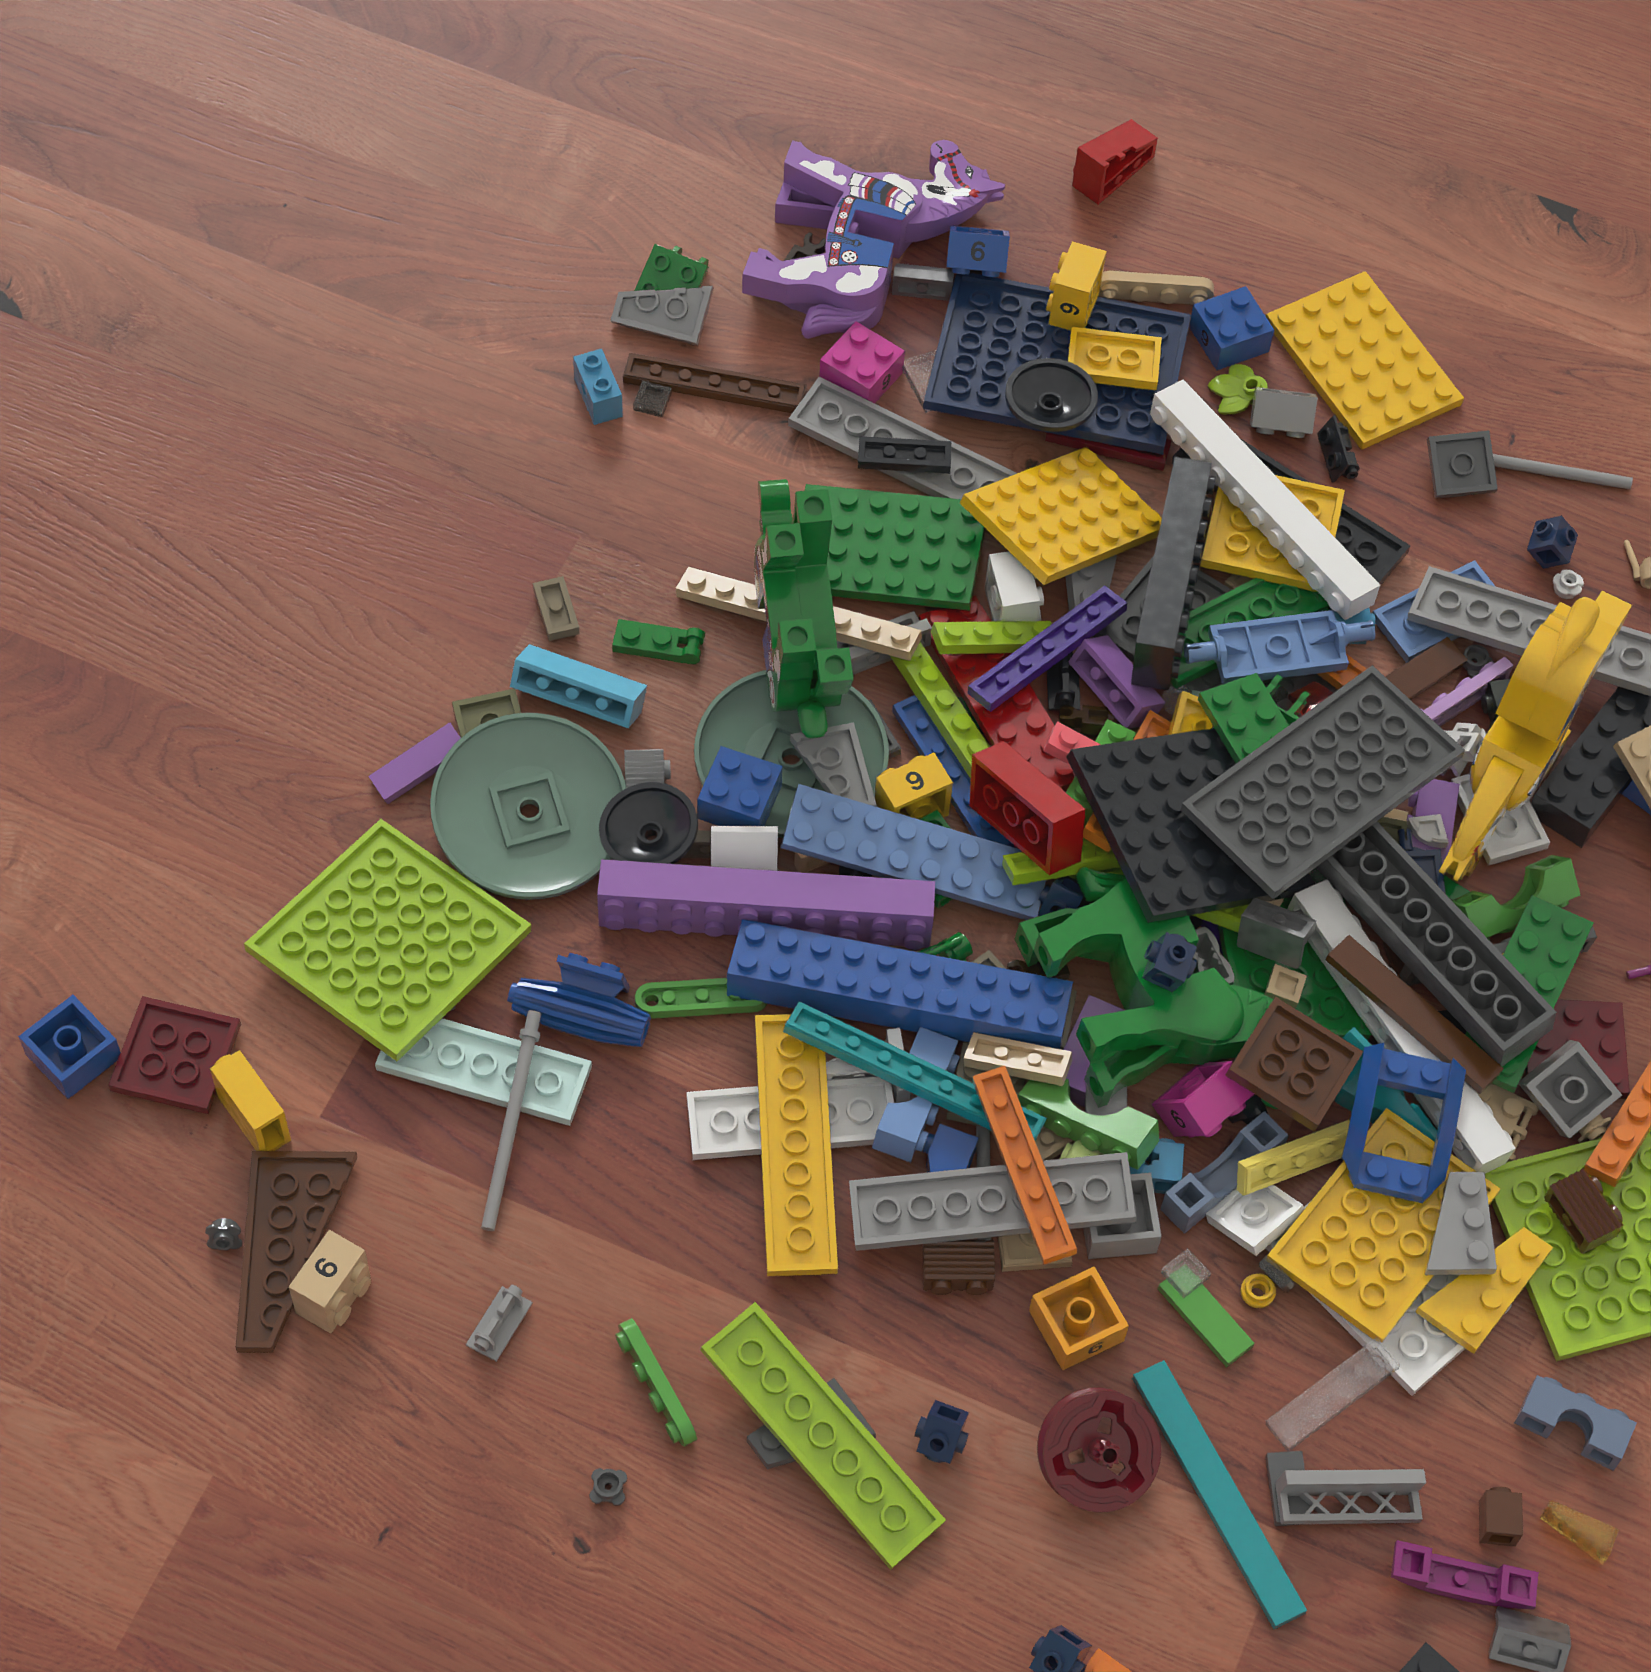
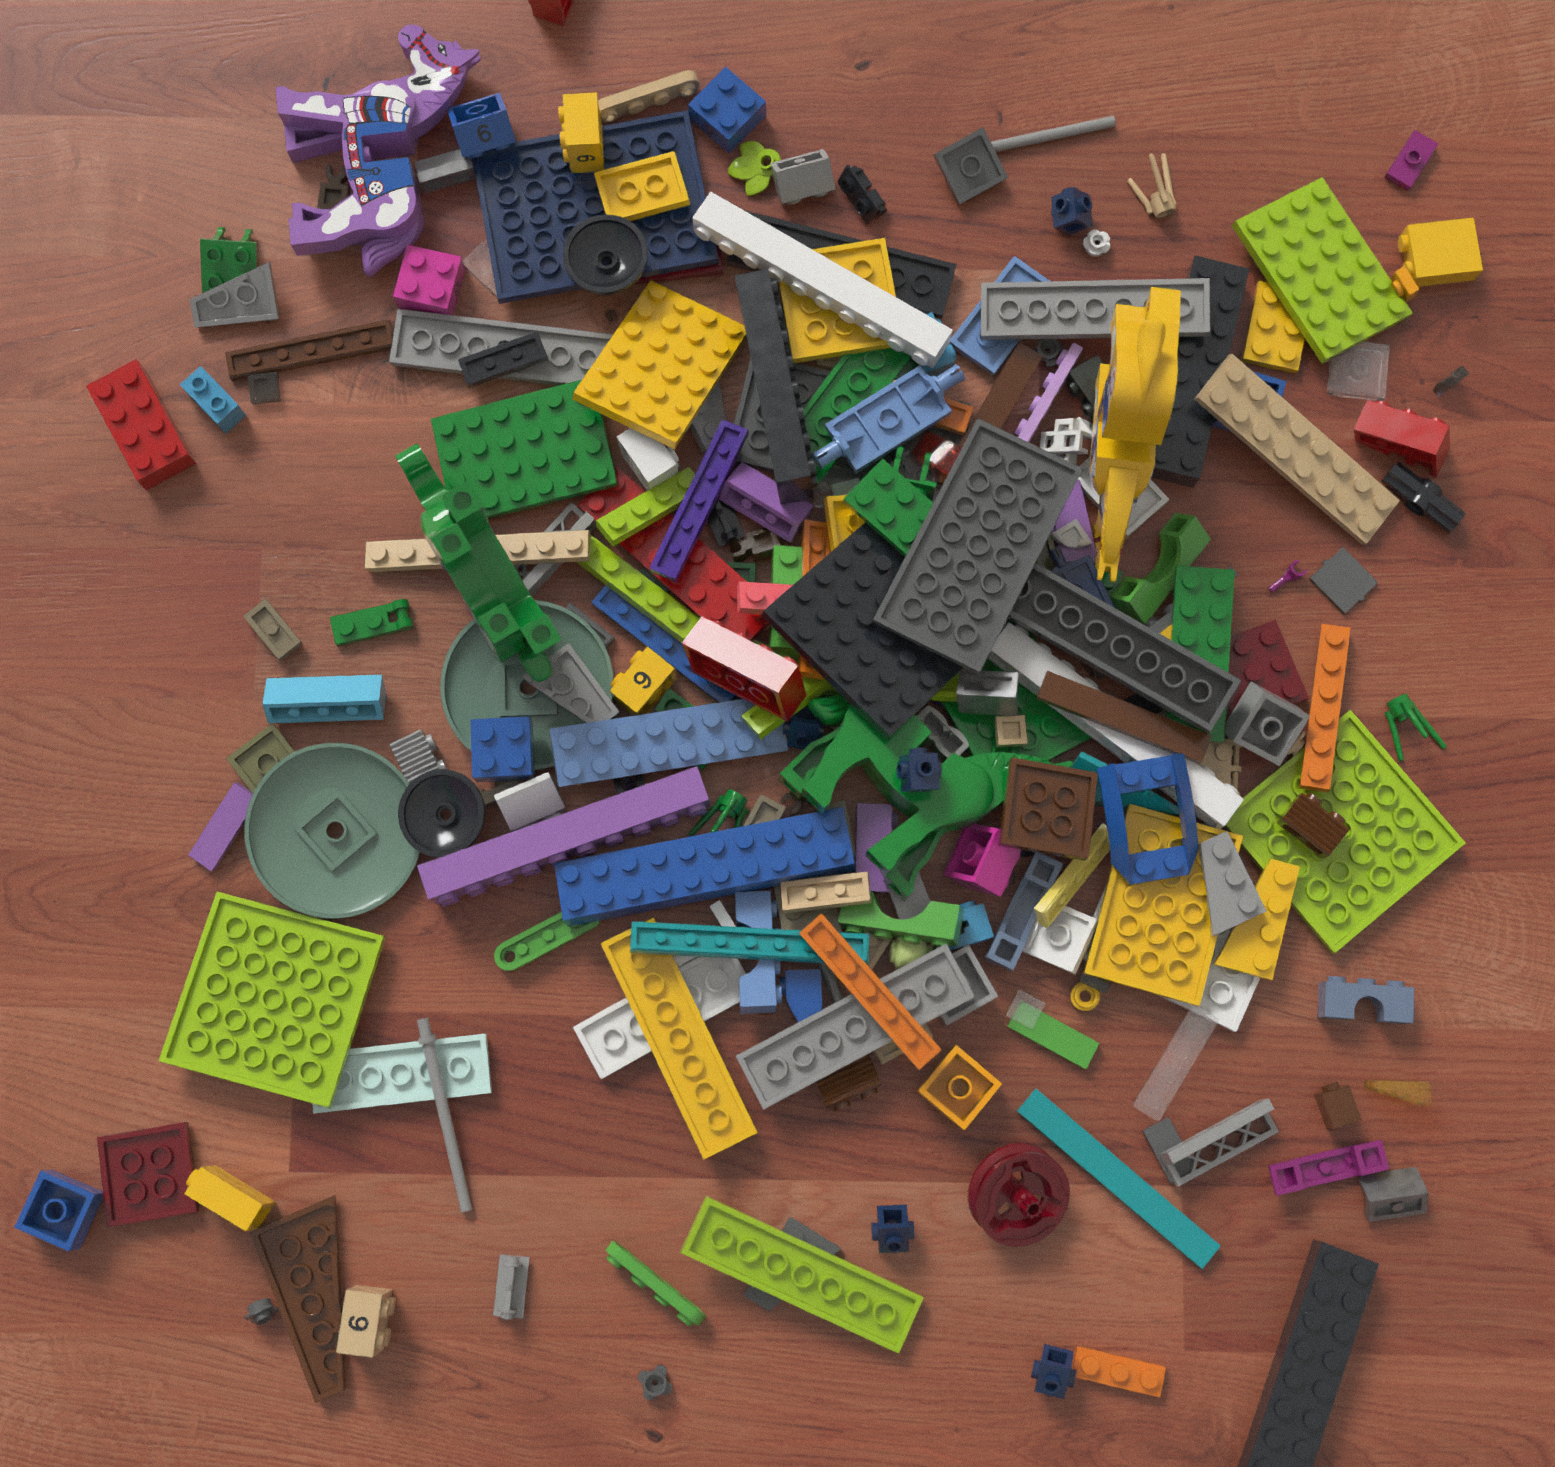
camera: 20 degrees left, 20 degrees up
blue plate [507,953,651,1047] -> none
yellow plate [1266,271,1464,450] -> none
none -> red brick [86,359,197,490]

